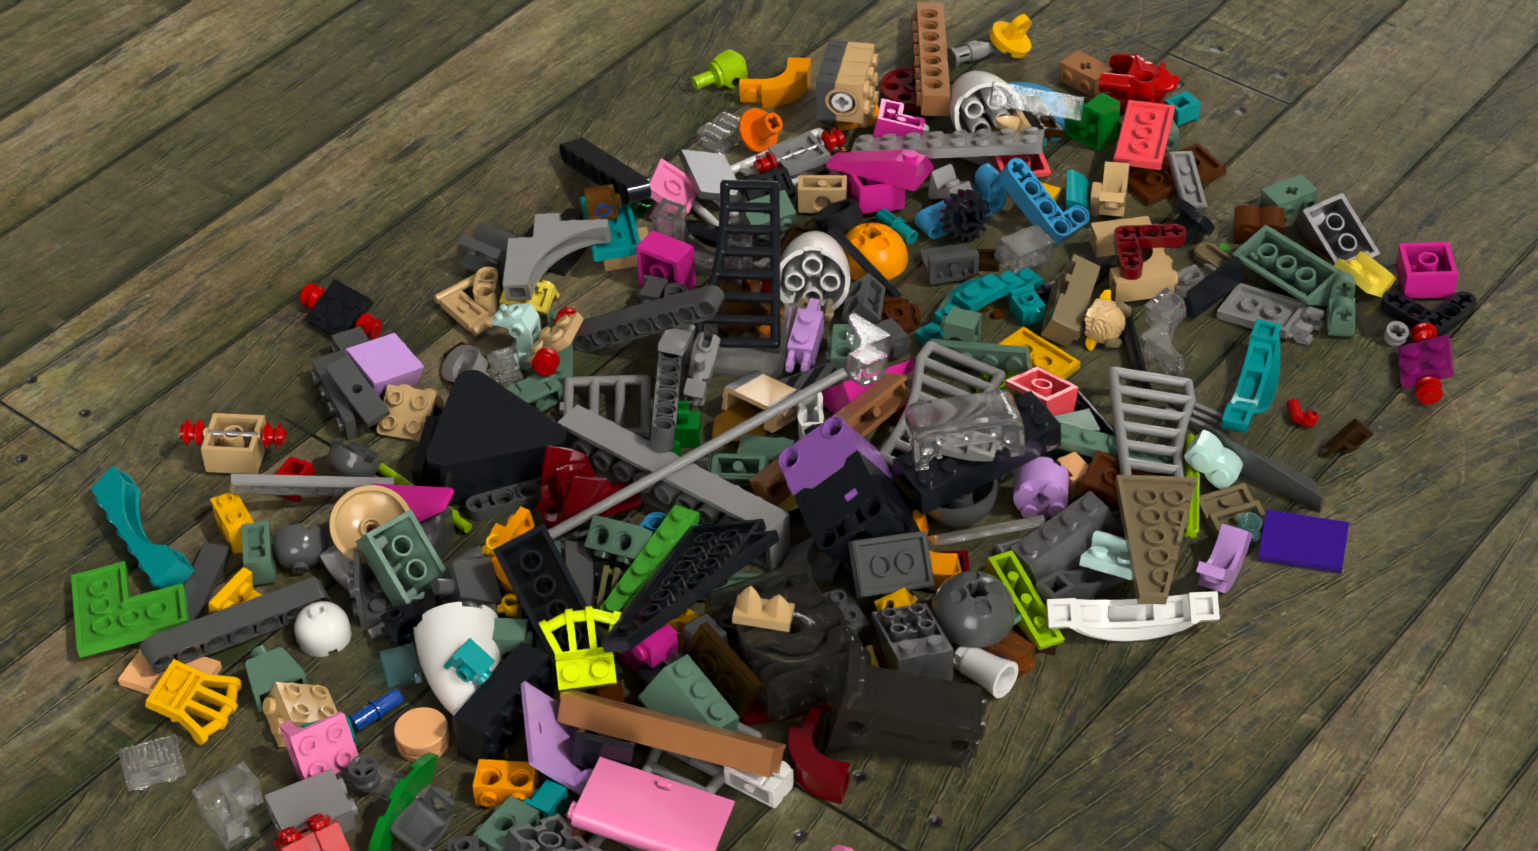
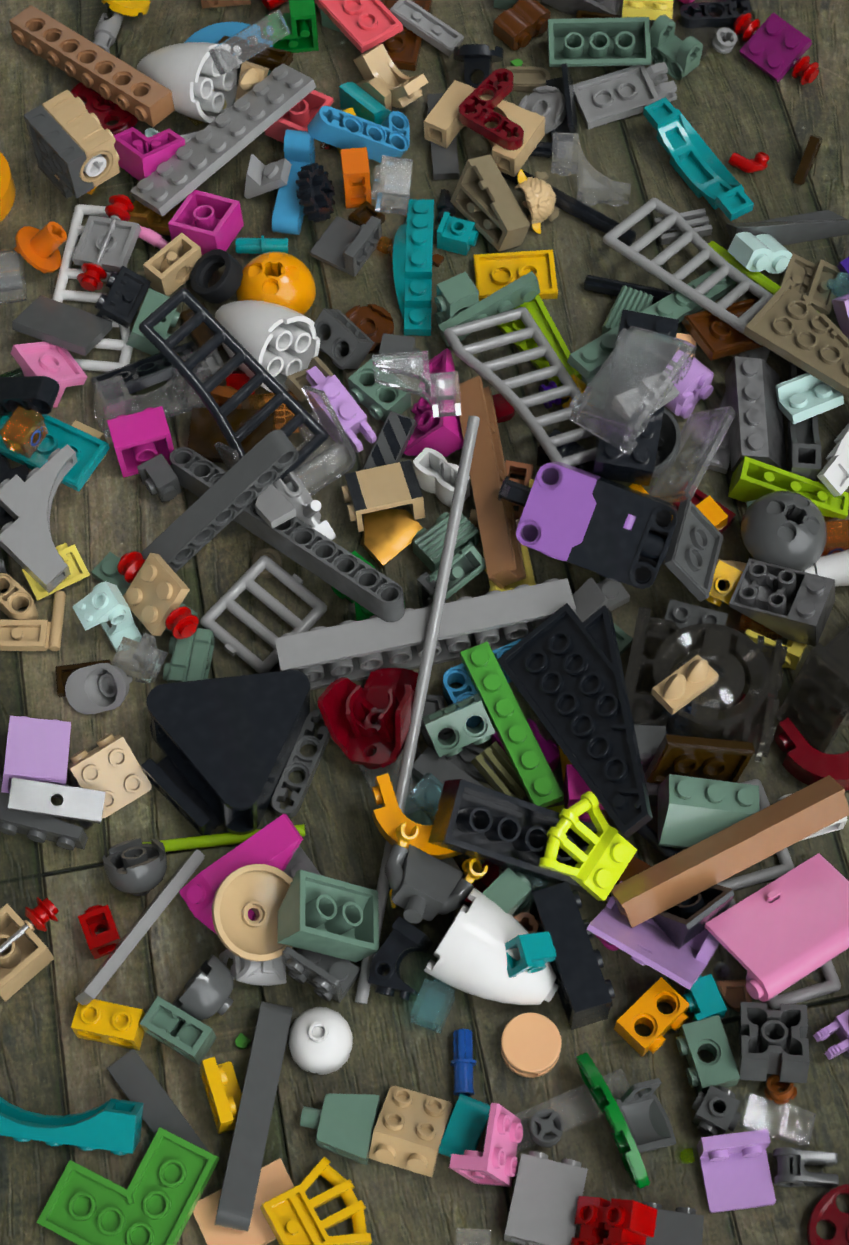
camera: 50 degrees left, 20 degrees up
dark pink wedge [826,150,933,191] -> none
black bar [828,226,902,297] -> none
coral slope [1005,366,1078,416] -> none
none -> orange brick [340,147,372,208]

